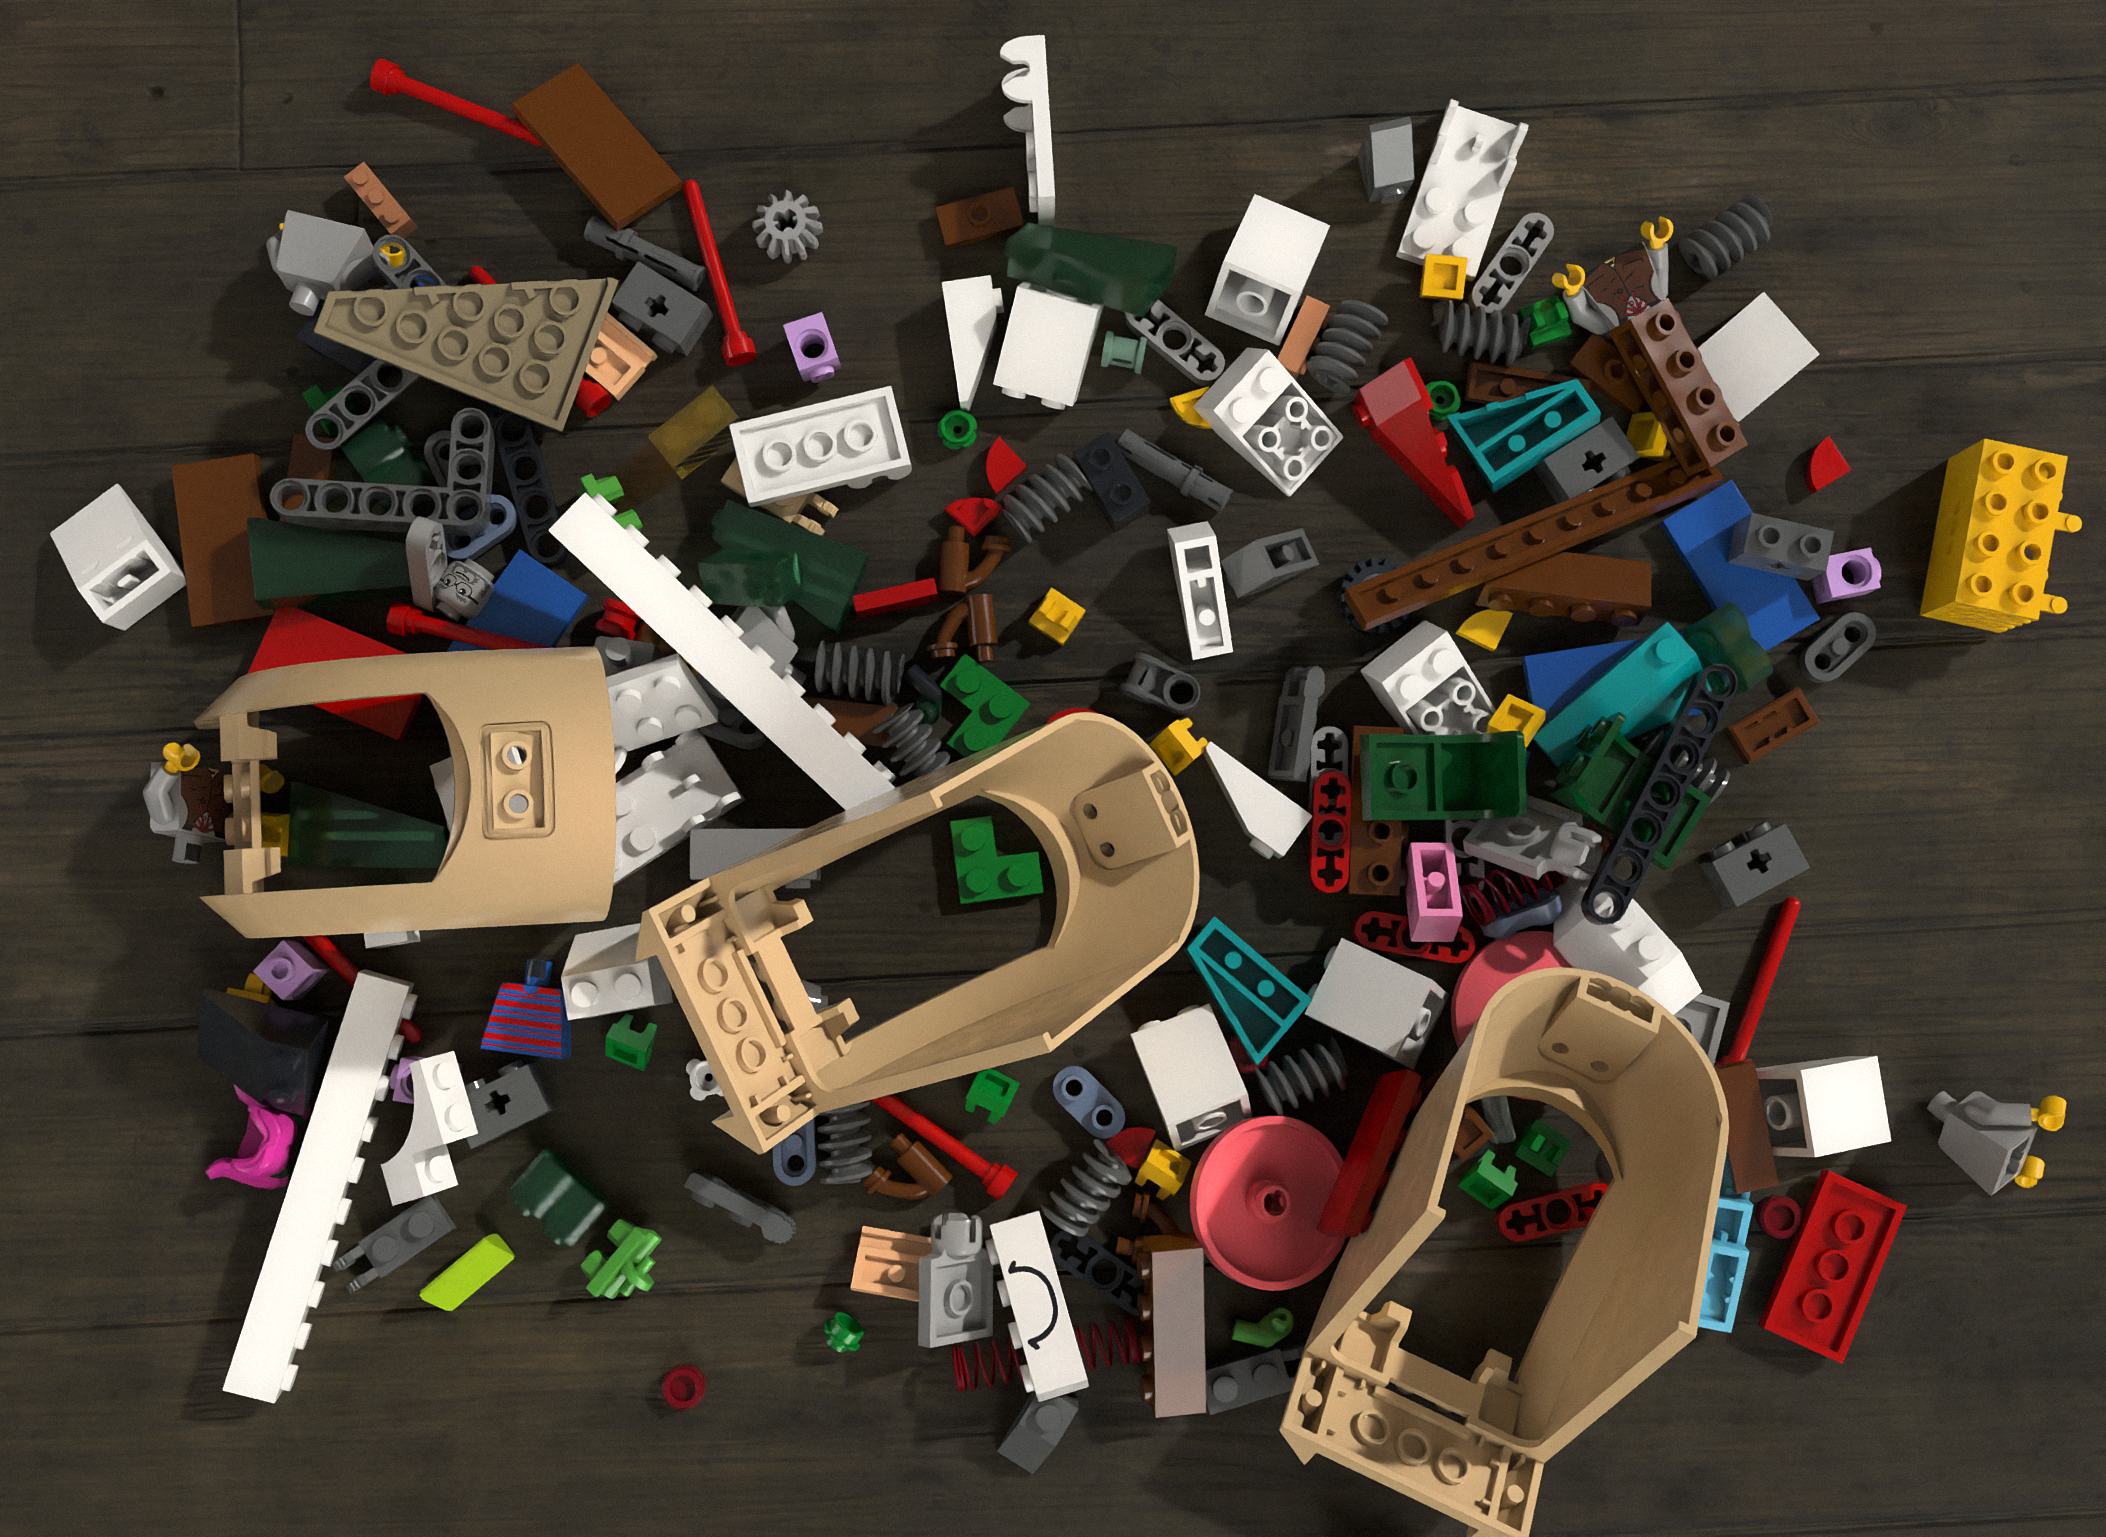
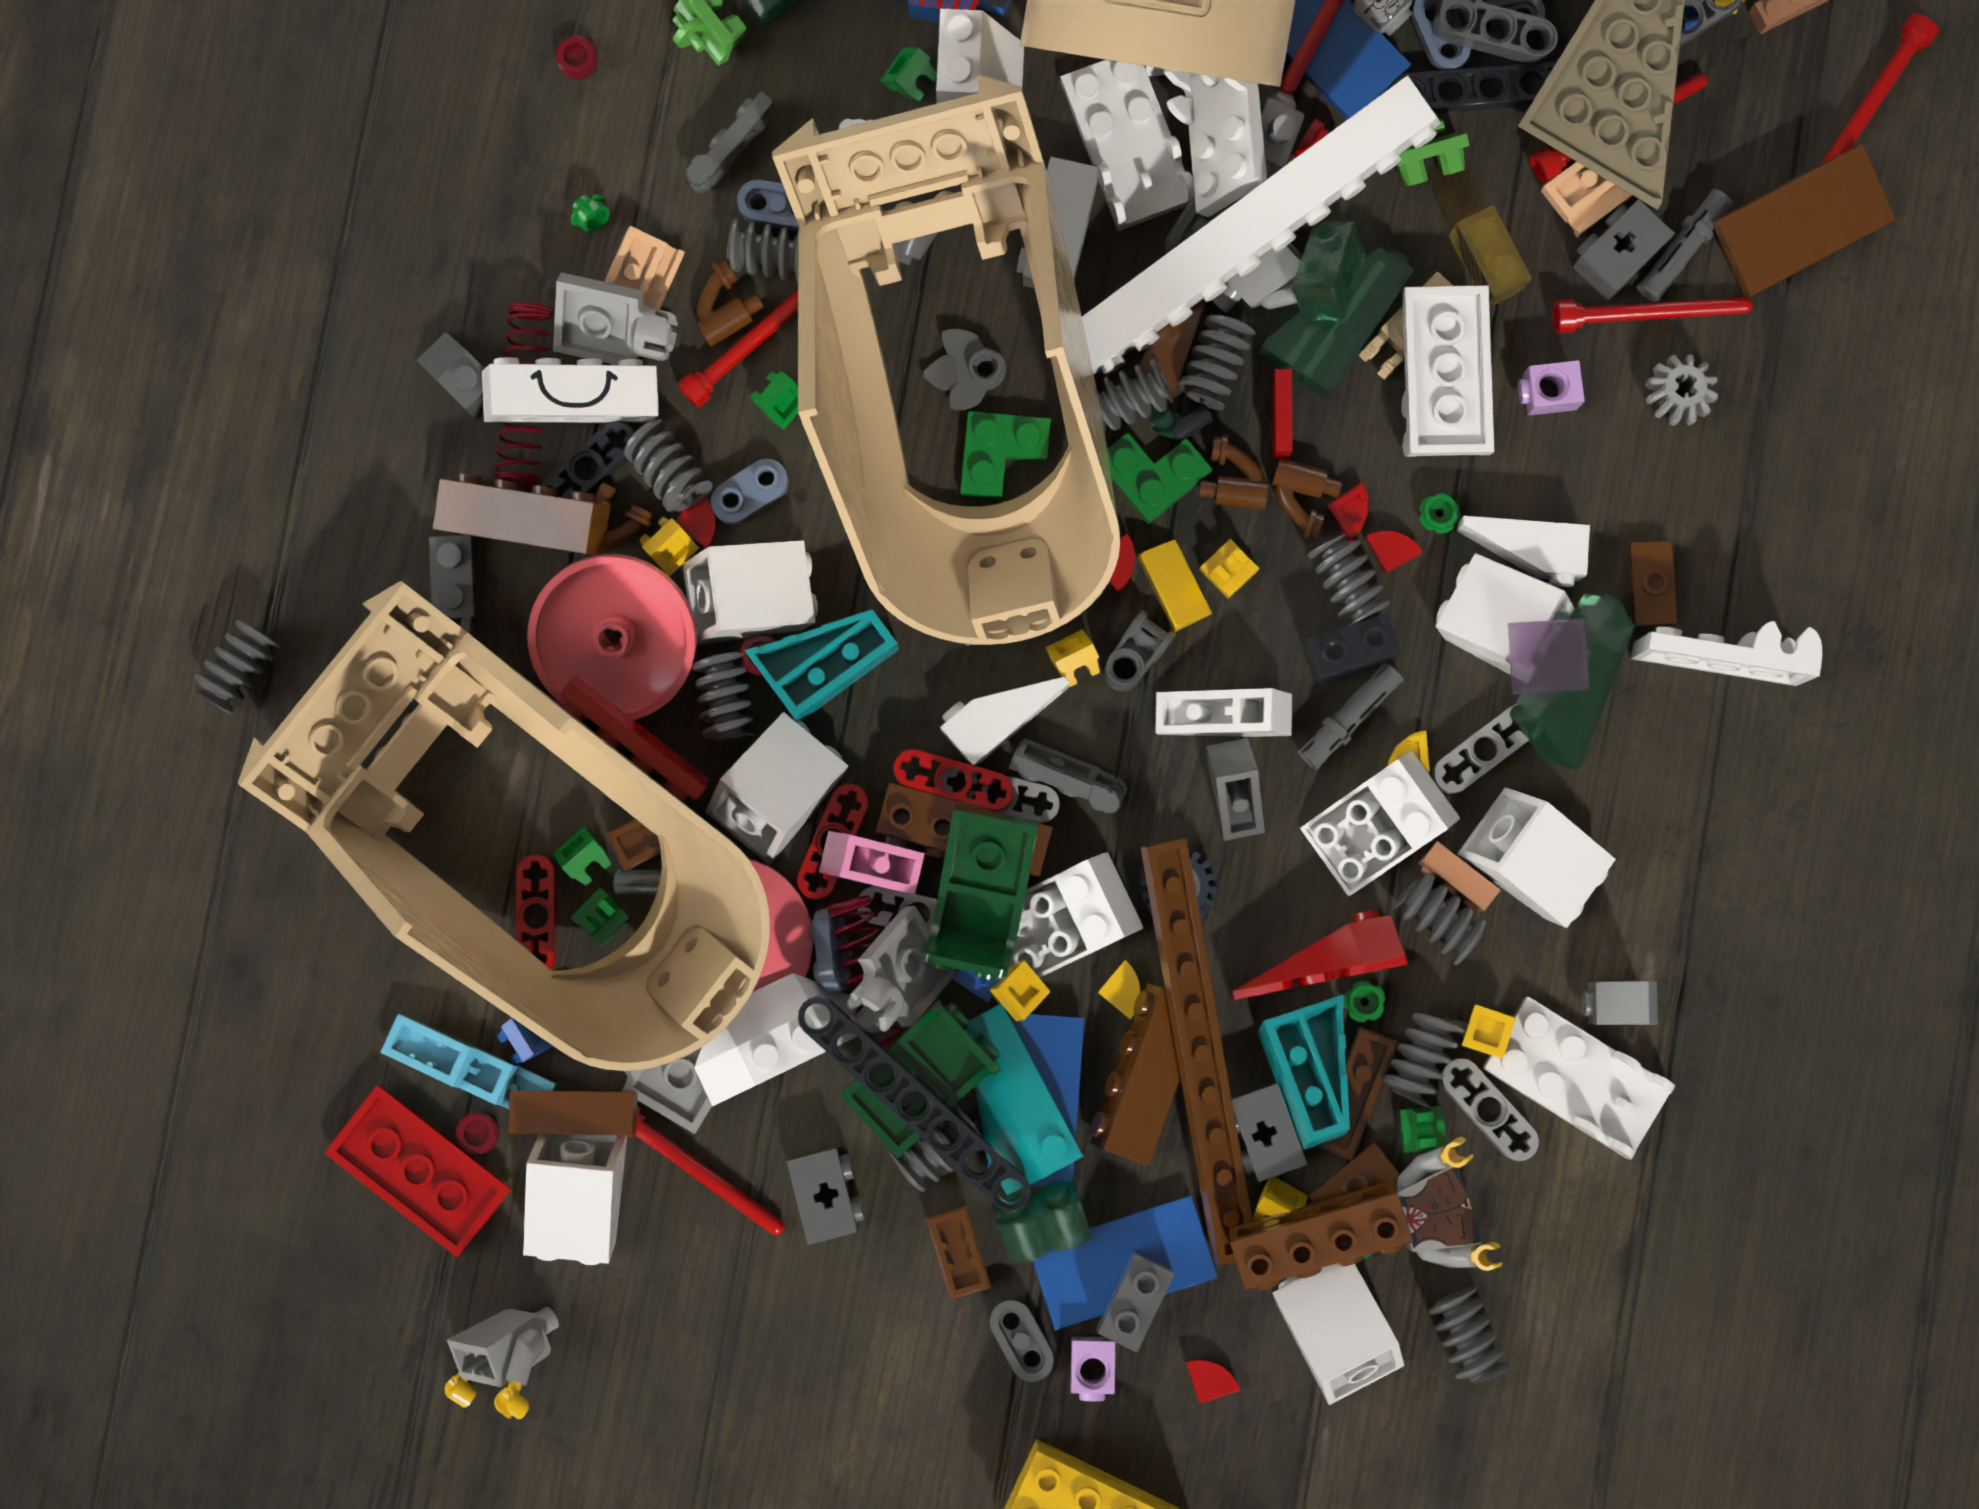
camera: 110 degrees right, 0 degrees up
sand green bush [1100,331,1147,374] -> none
bright green arm [1231,1307,1293,1348] -> none
none -> dark grey plate [923,329,1006,410]
none -> yellow slope [1138,540,1212,632]
none -> clear purple piece [1506,619,1591,694]

